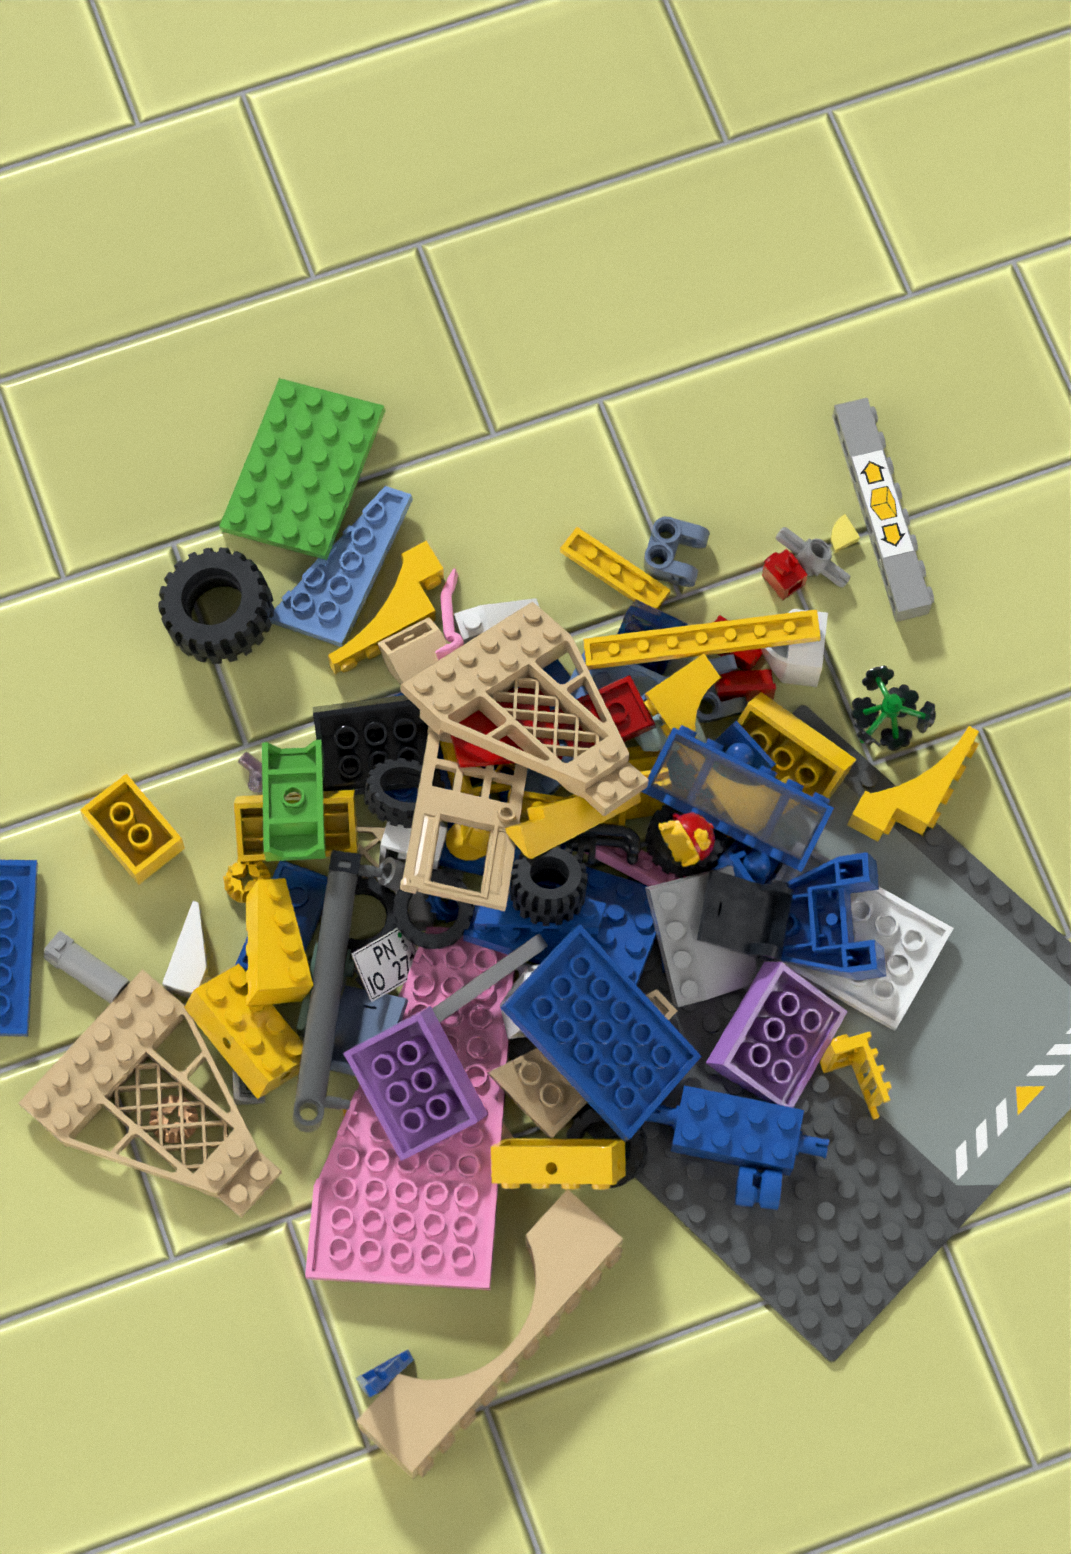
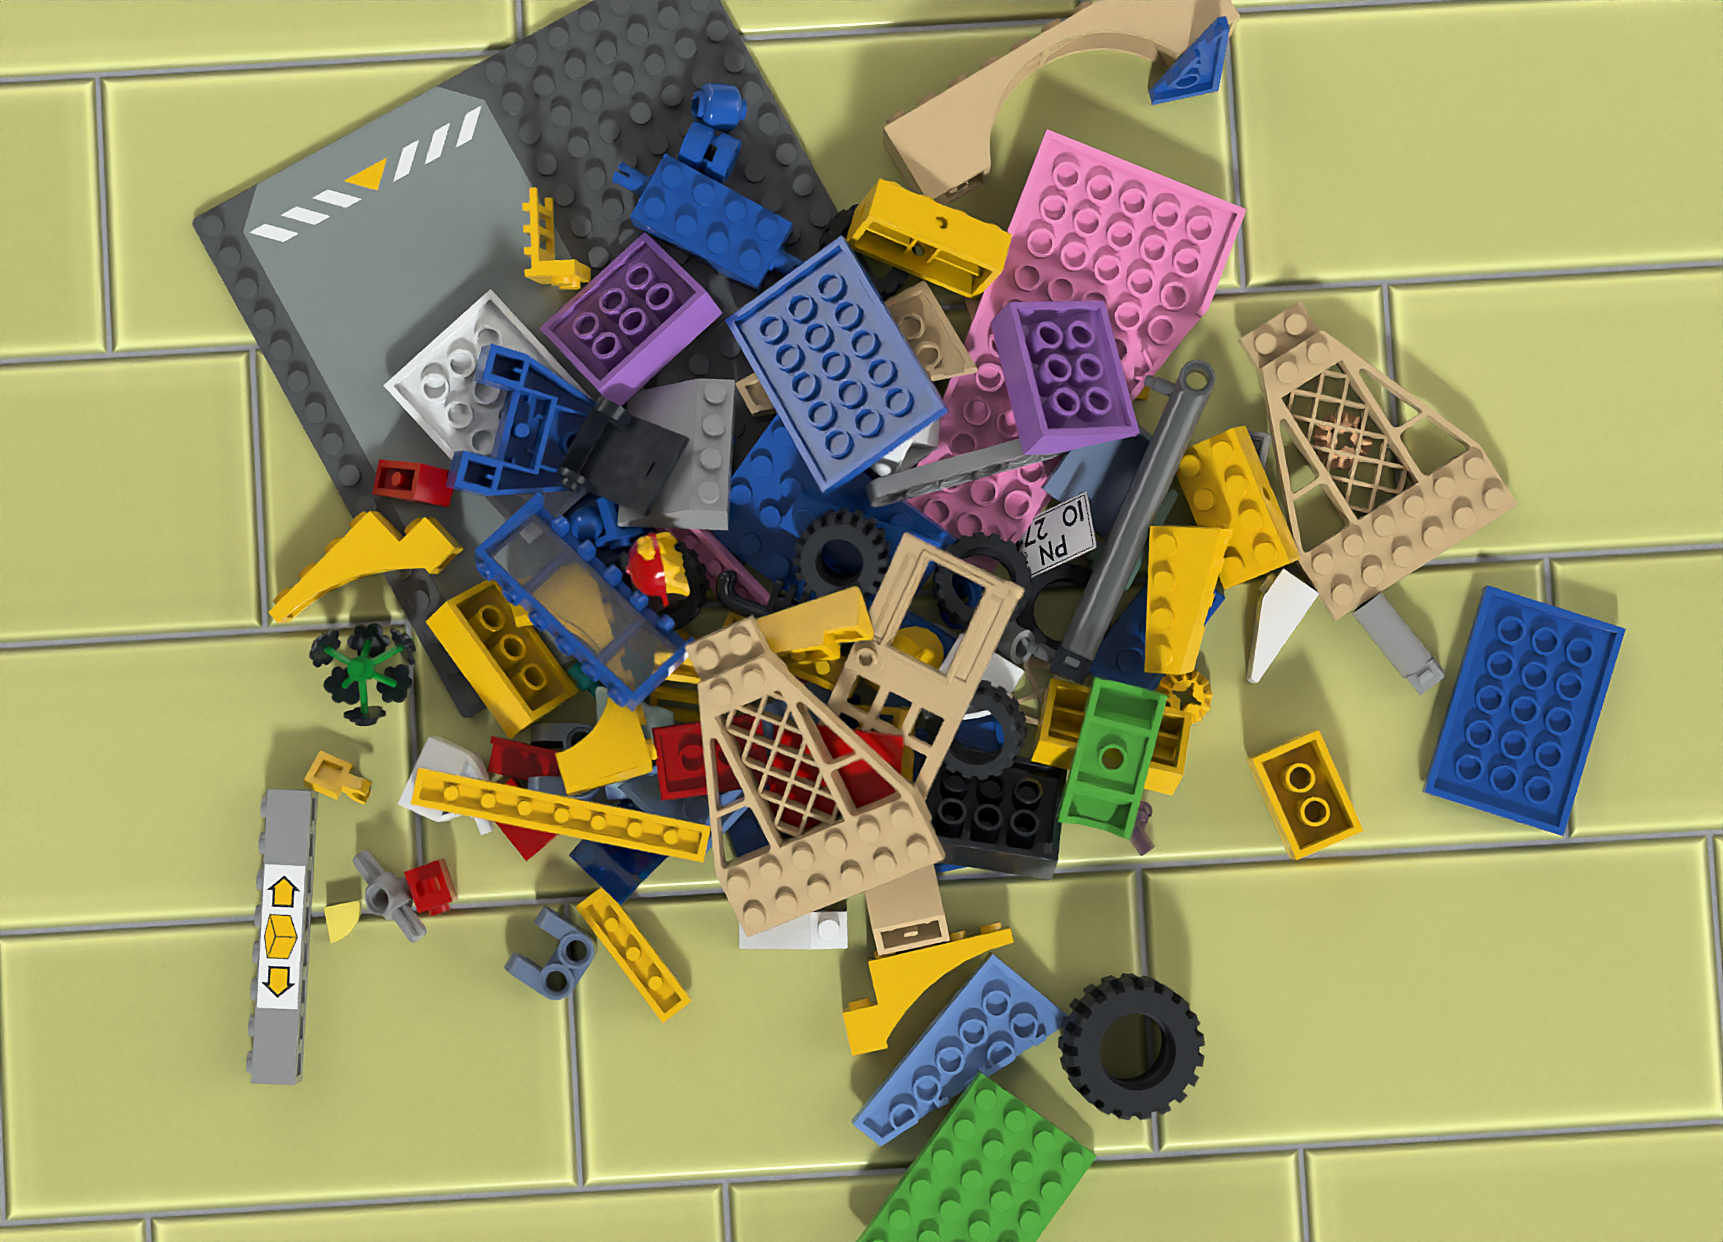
camera: 165 degrees left, 15 degrees up
bright pink piece [435,568,464,660] -> none
blue tile [714,721,776,784] -> none
none -> yellow plate [304,750,372,804]
none -> red slope [372,459,454,508]
none -> blue head [691,83,747,132]

